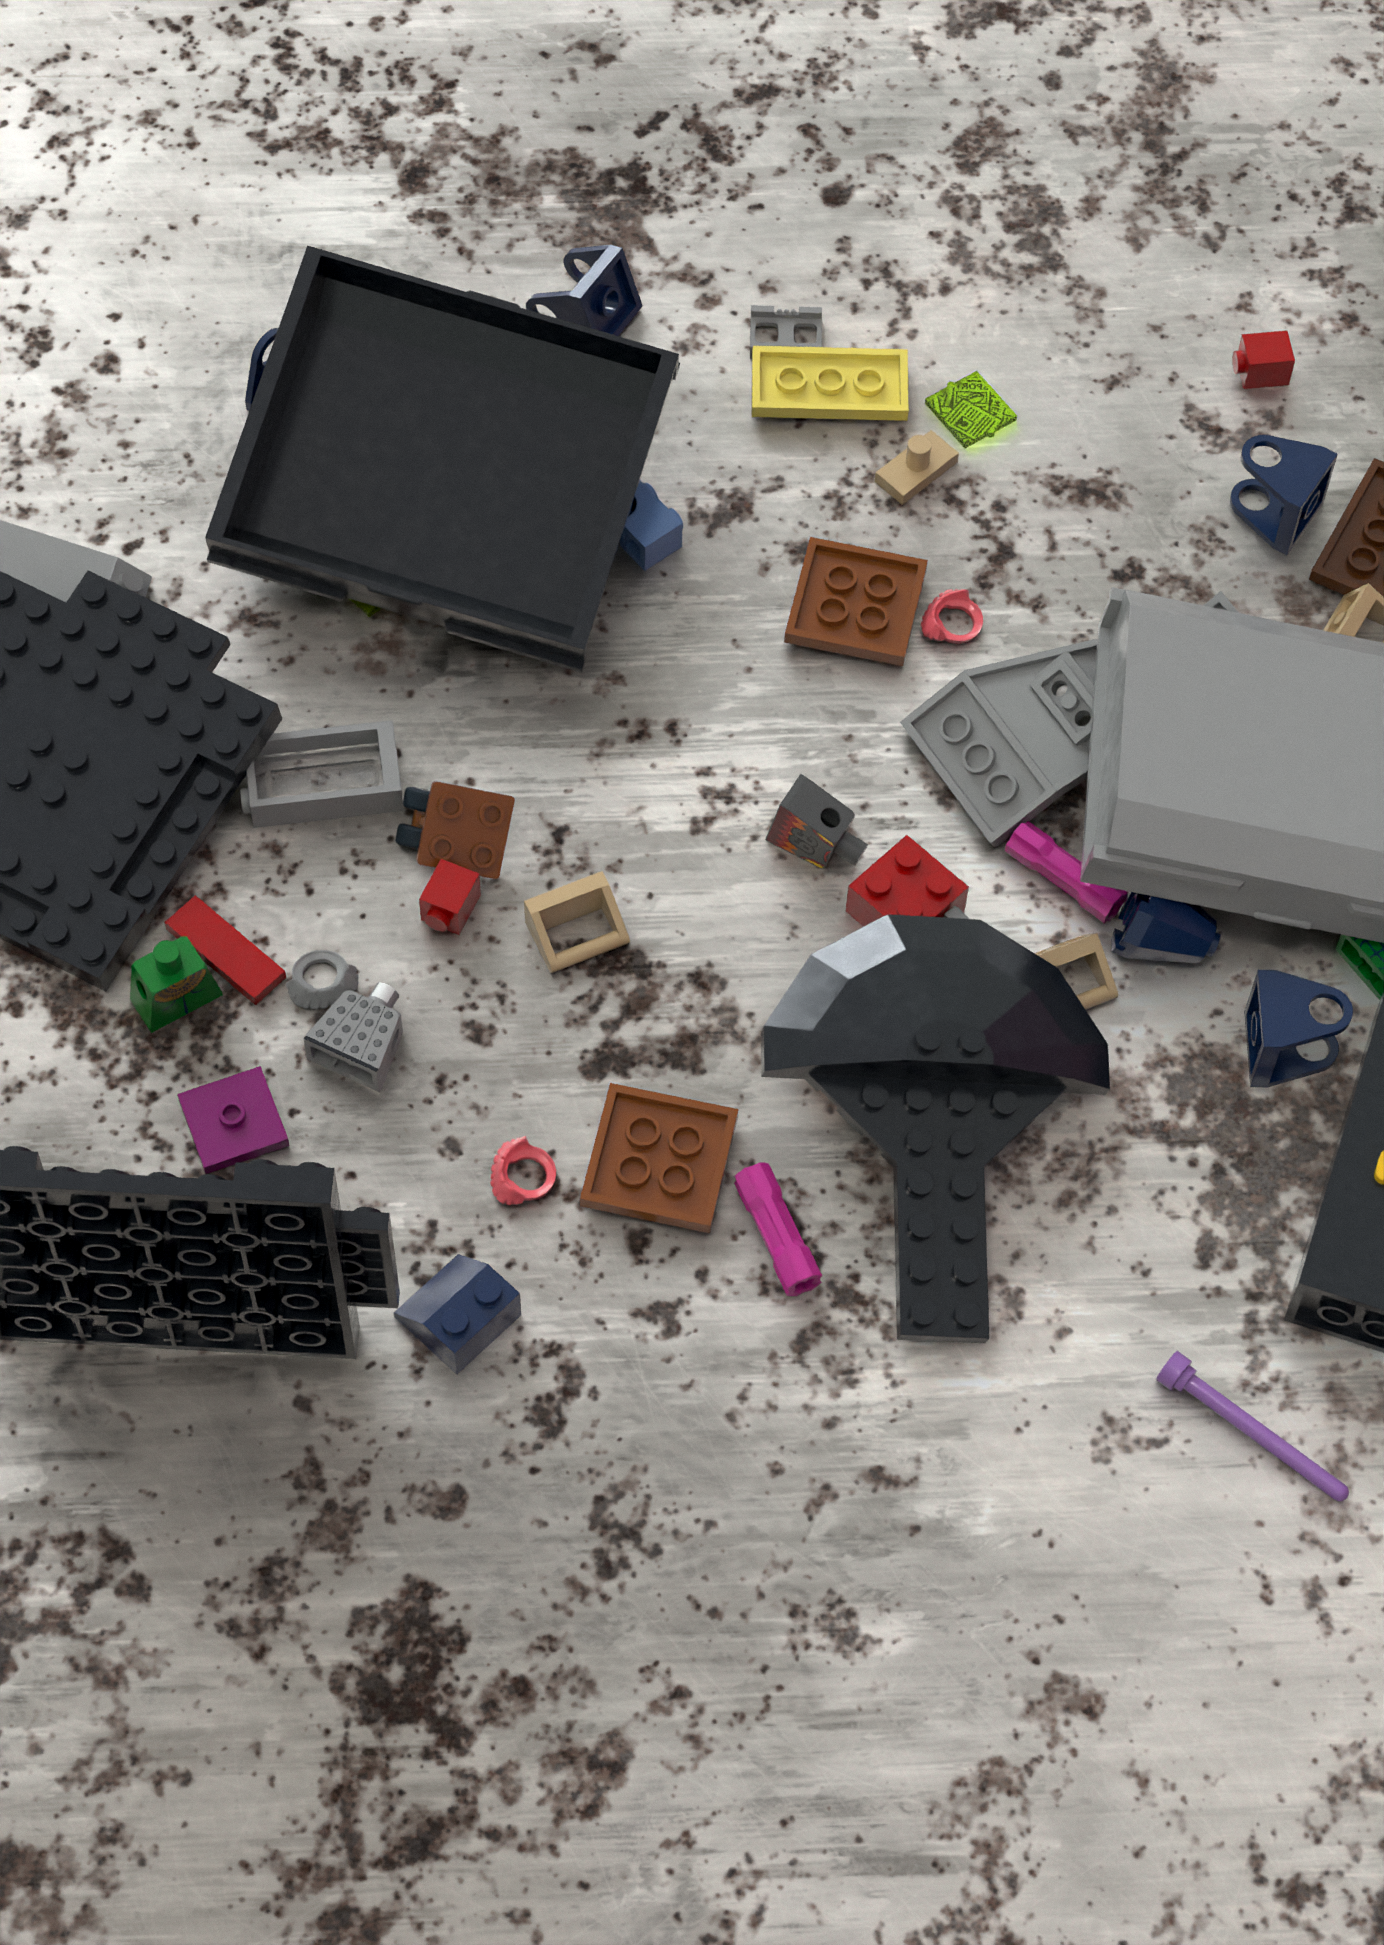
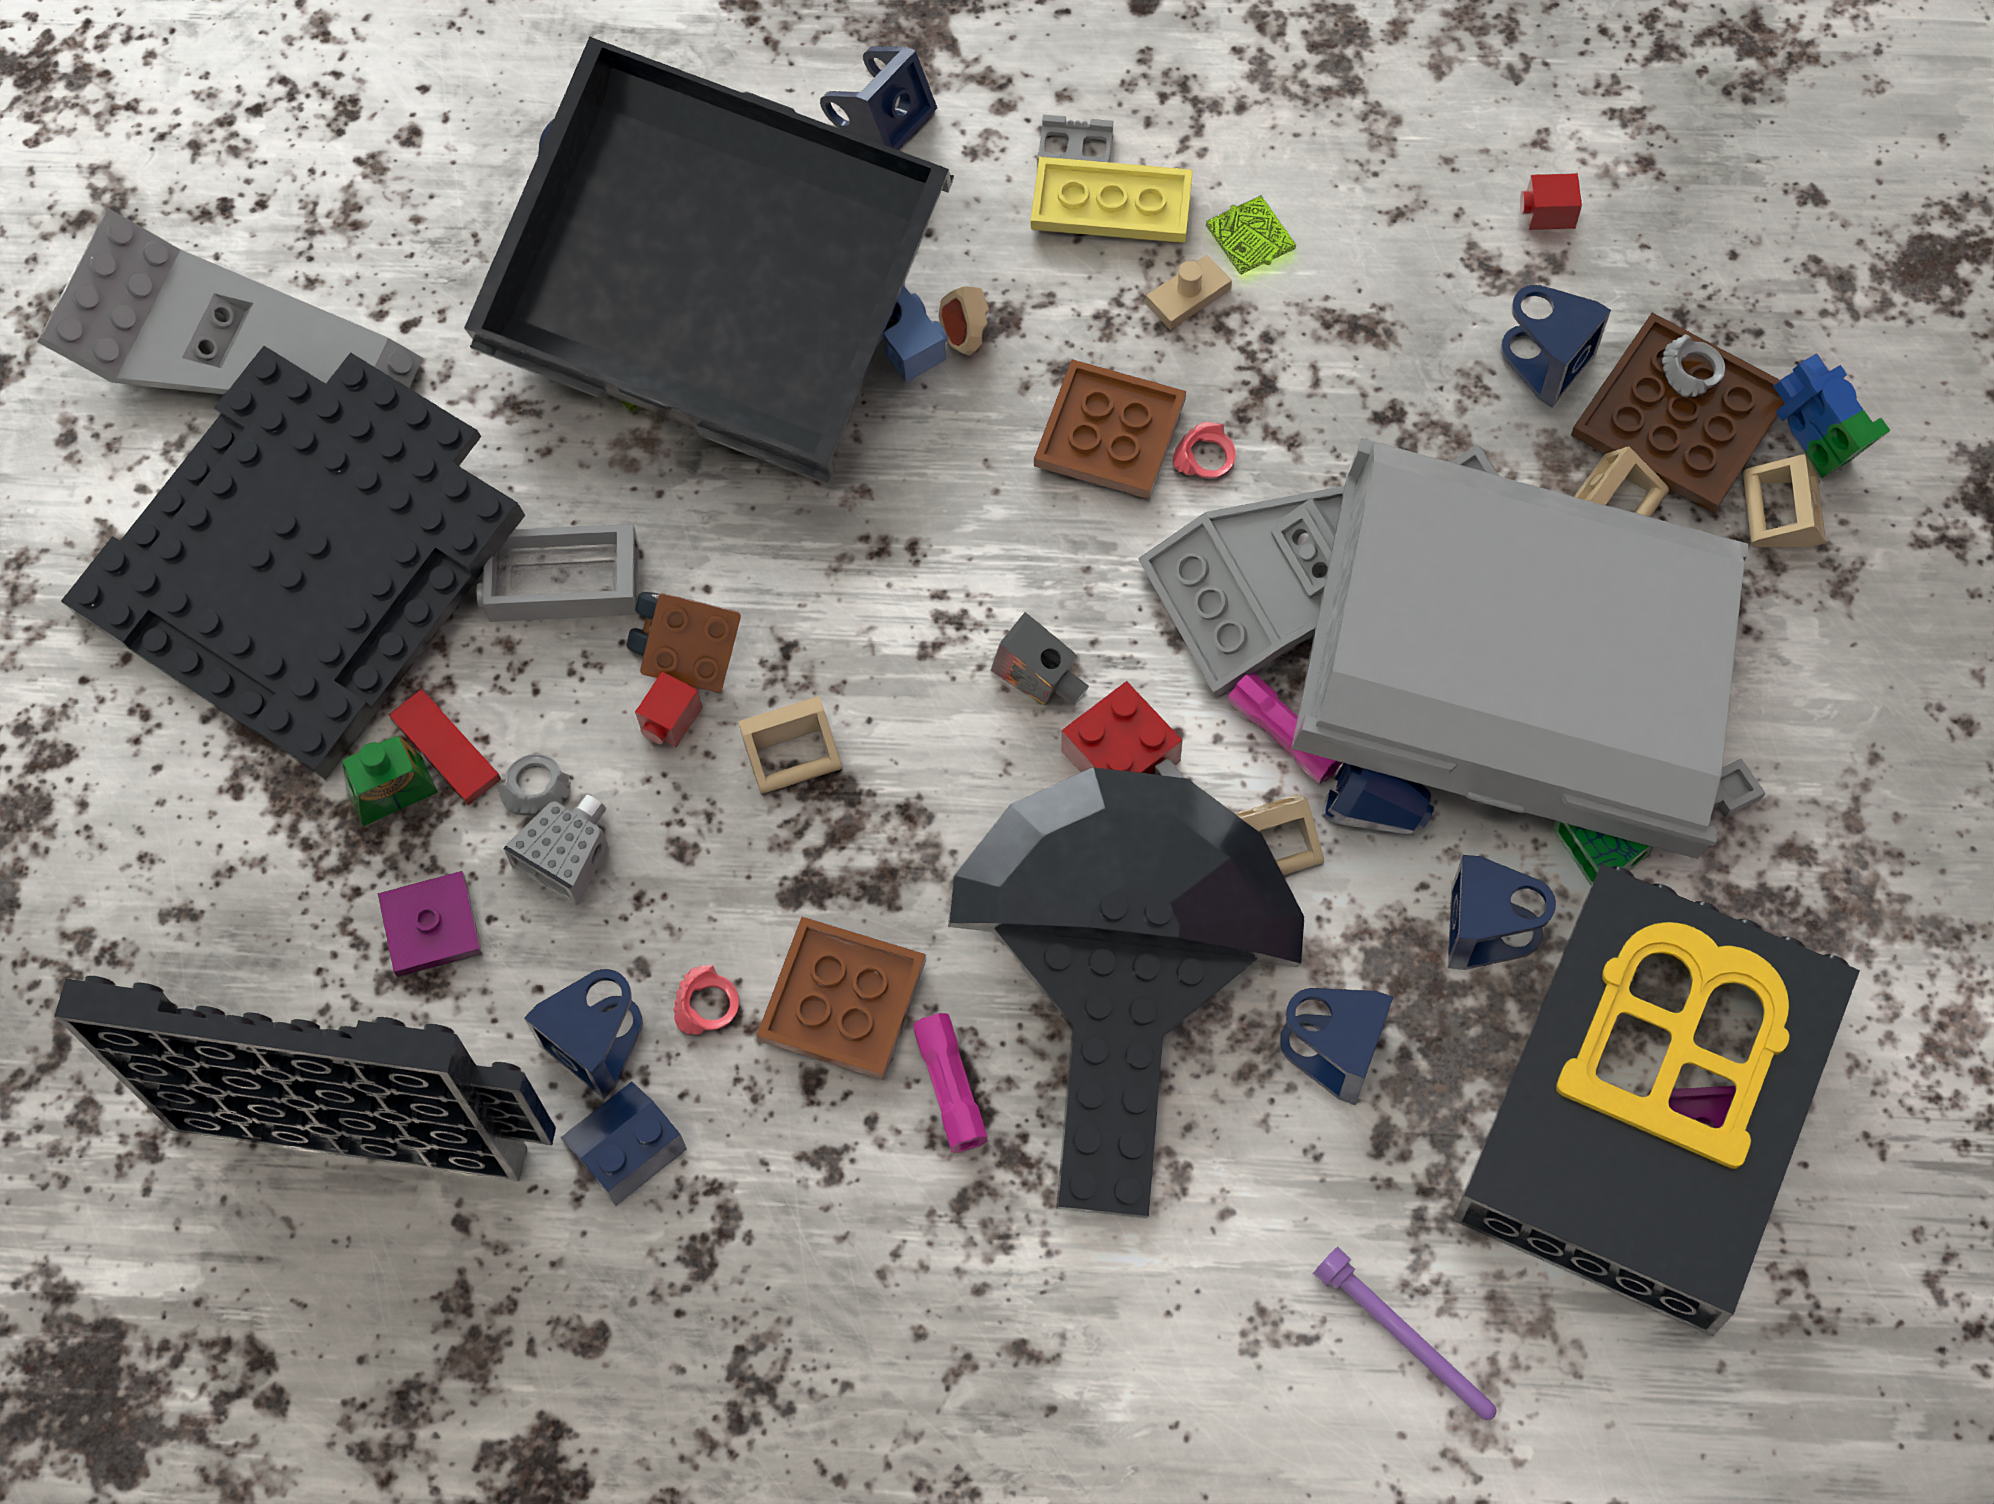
camera: 10 degrees right, 5 degrees up
none -> dark blue hose [524,969,643,1099]
none -> tan rock [938,286,989,356]
none -> dark blue hose [1280,988,1393,1105]

